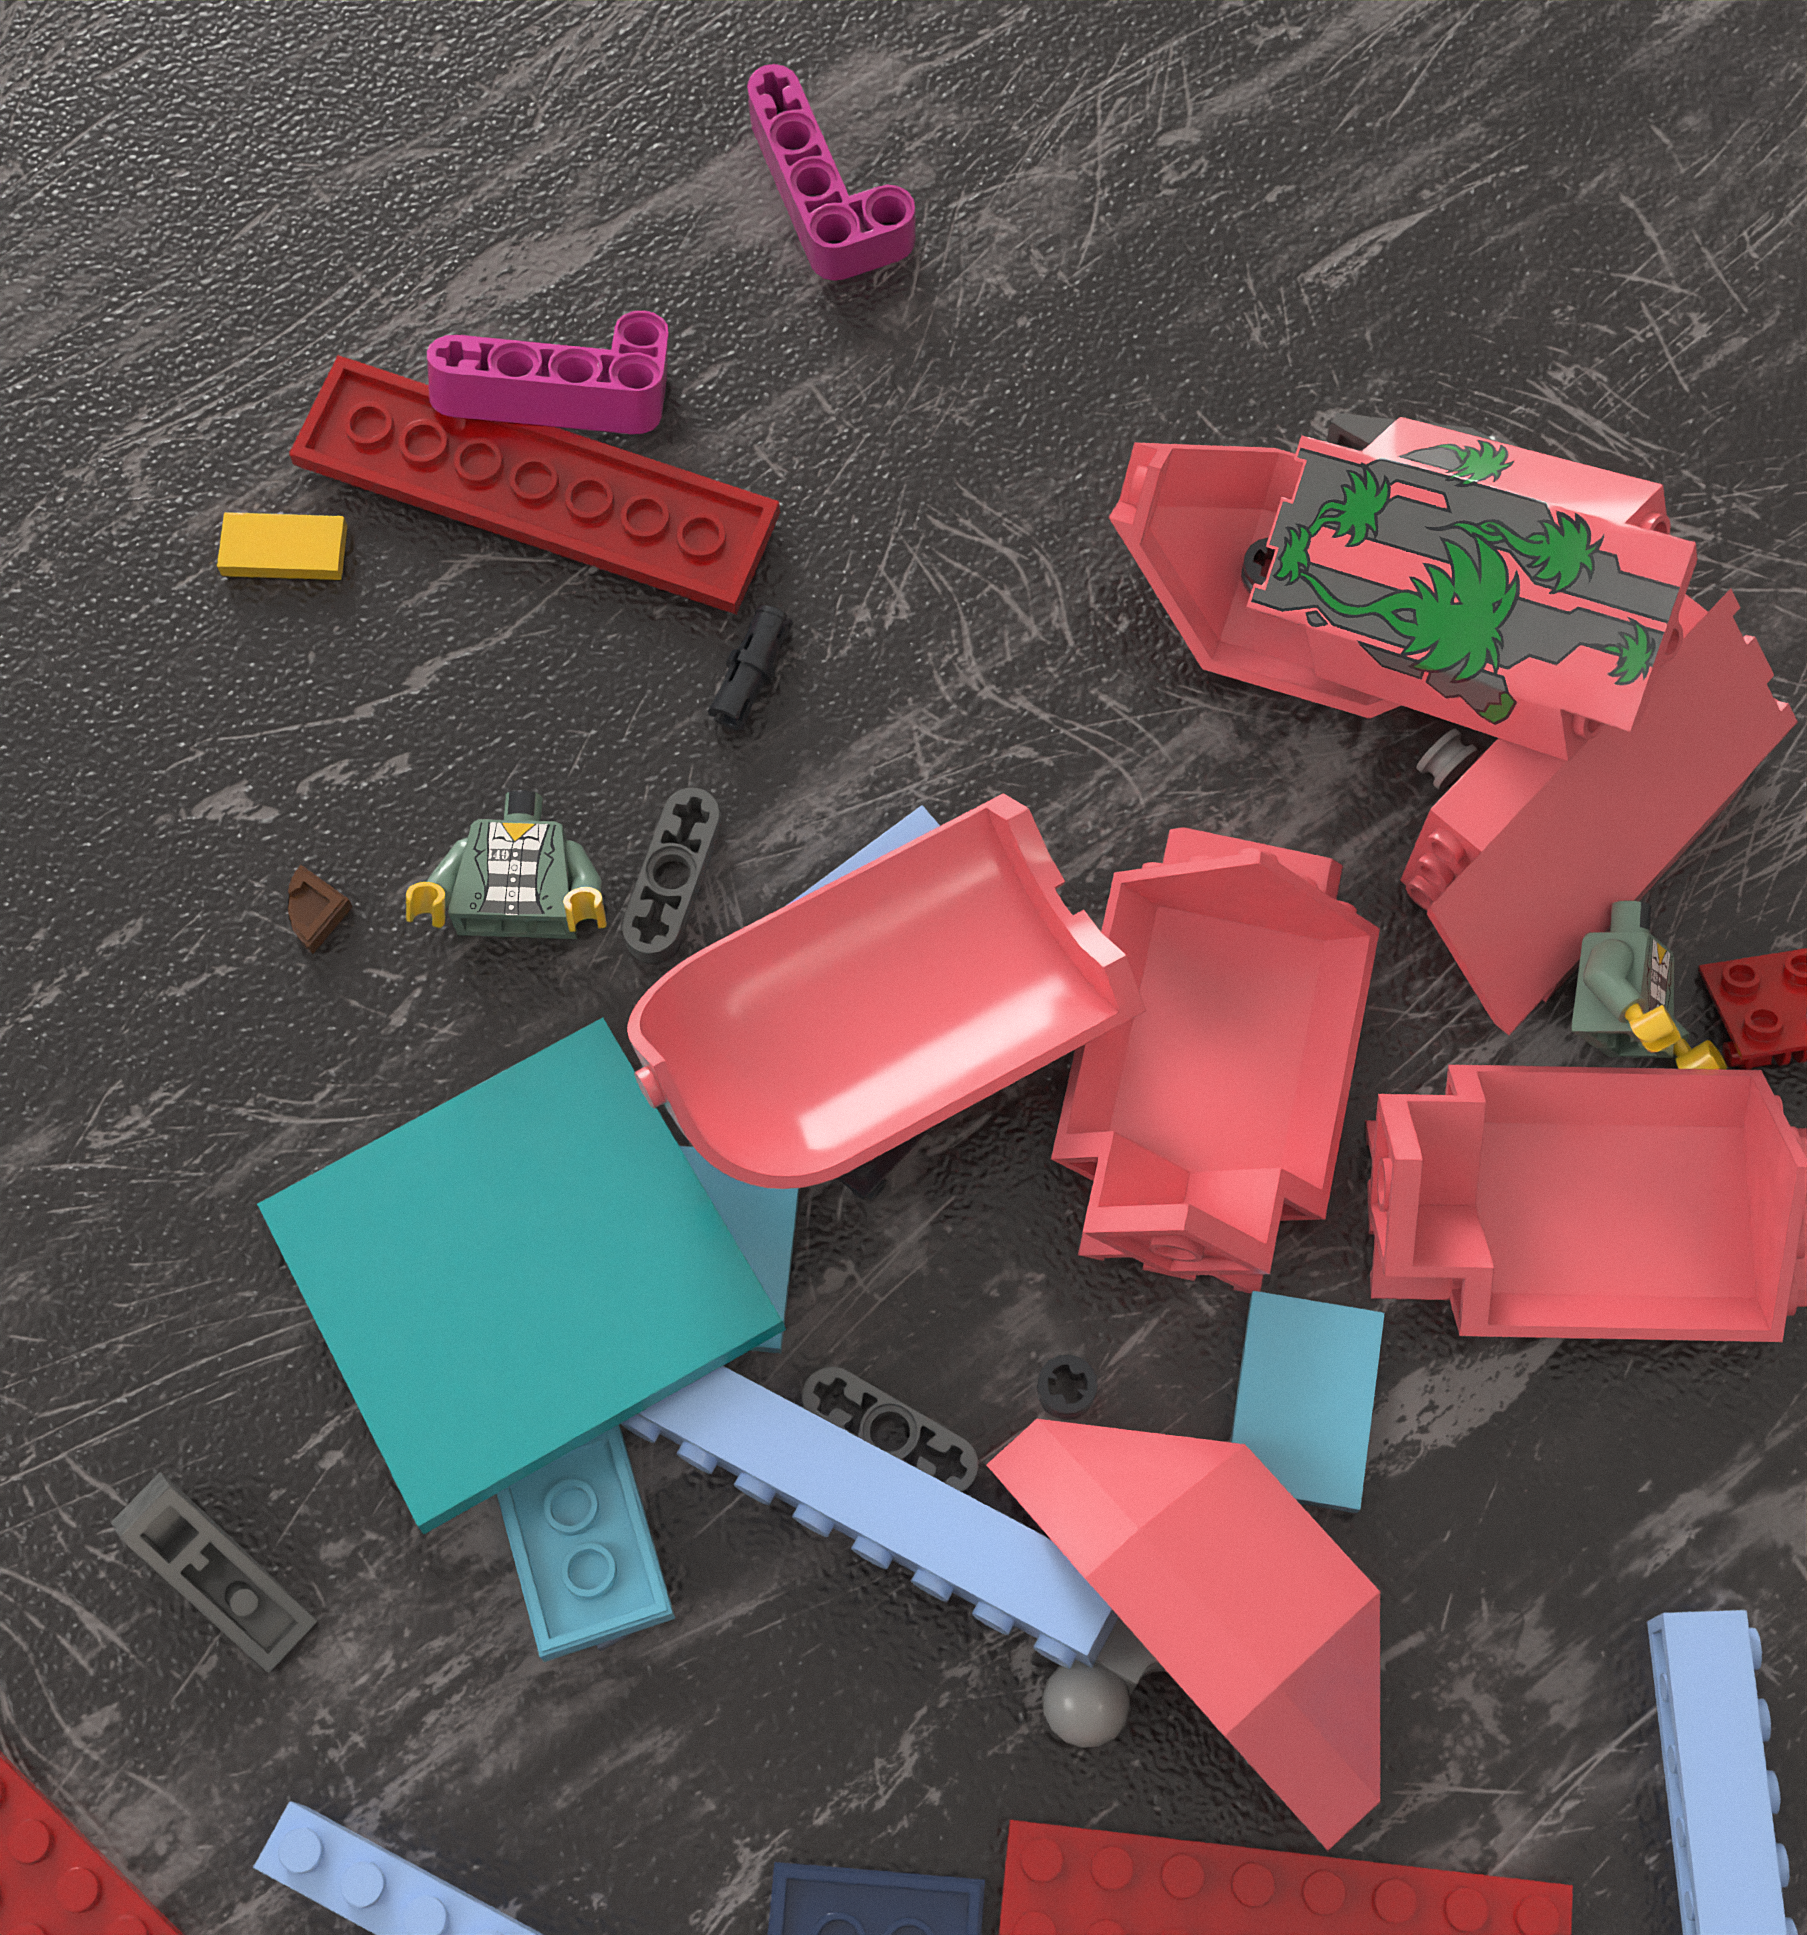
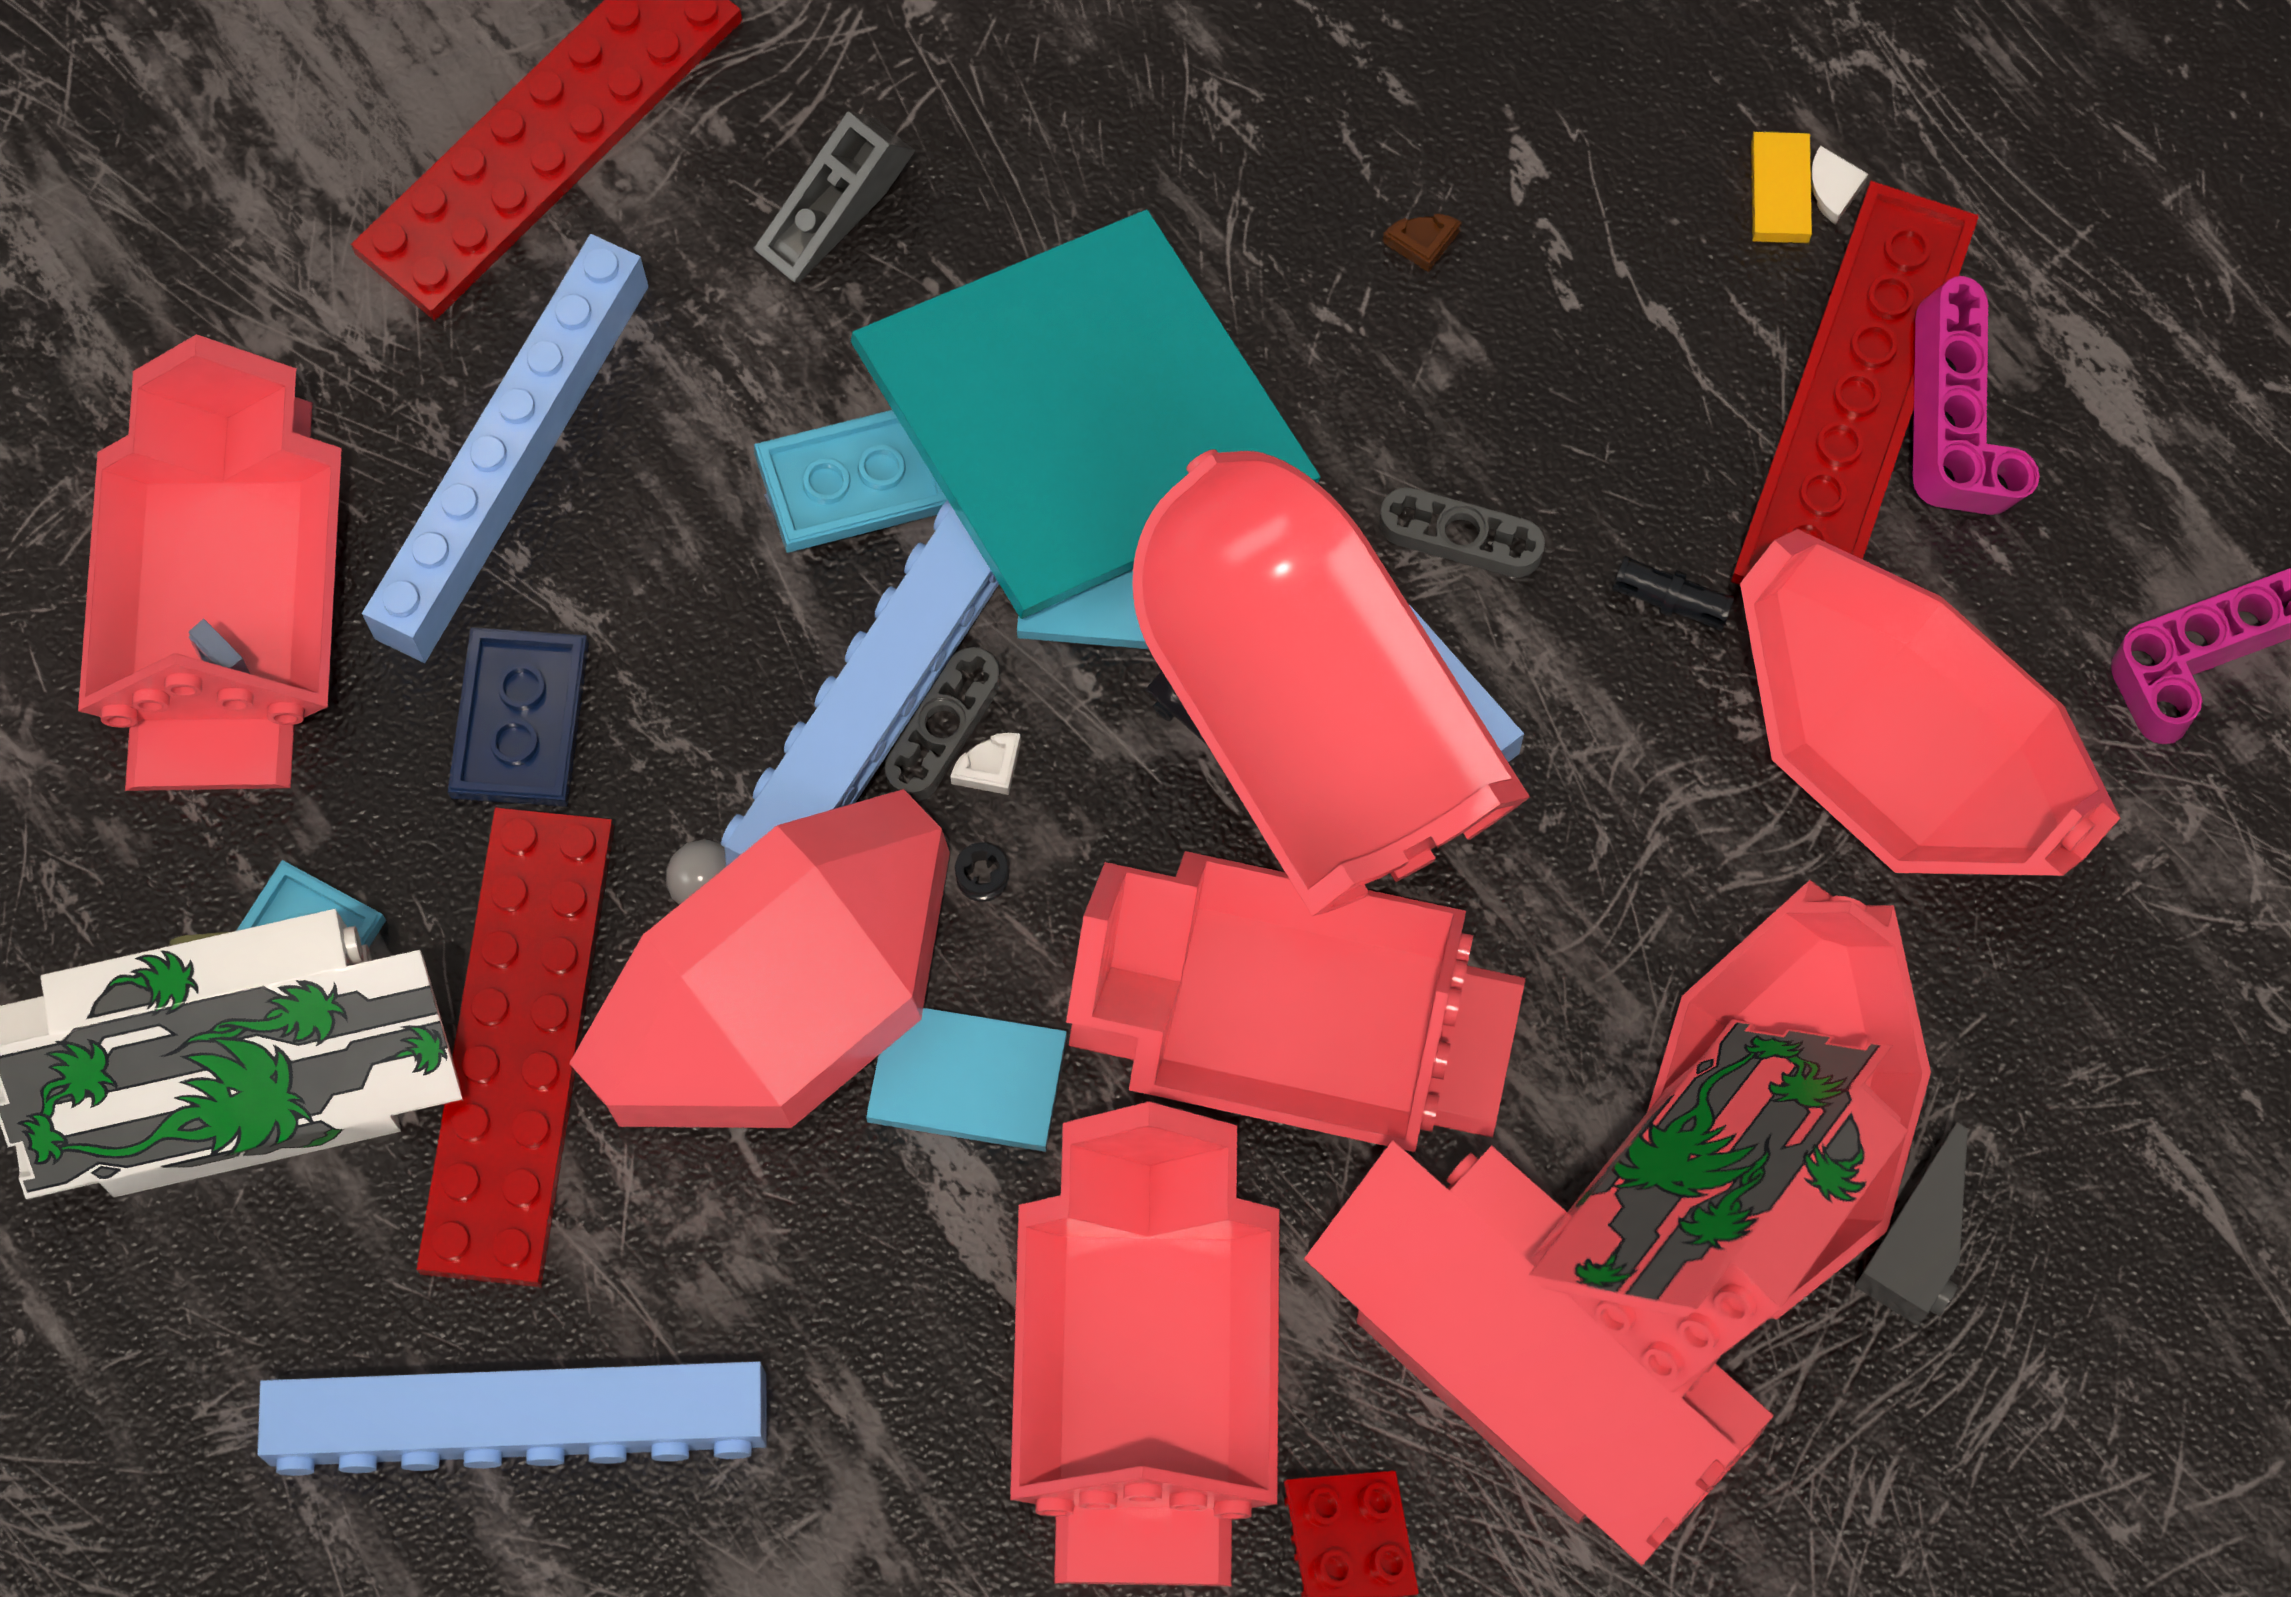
camera: 90 degrees right, 0 degrees up
torso [406,790,607,939] -> none
sand green torso [1572,901,1727,1070] -> none
none -> white tile [950,733,1021,795]
none -> coral panel [1740,529,2120,876]
none -> white tile [1811,146,1868,225]

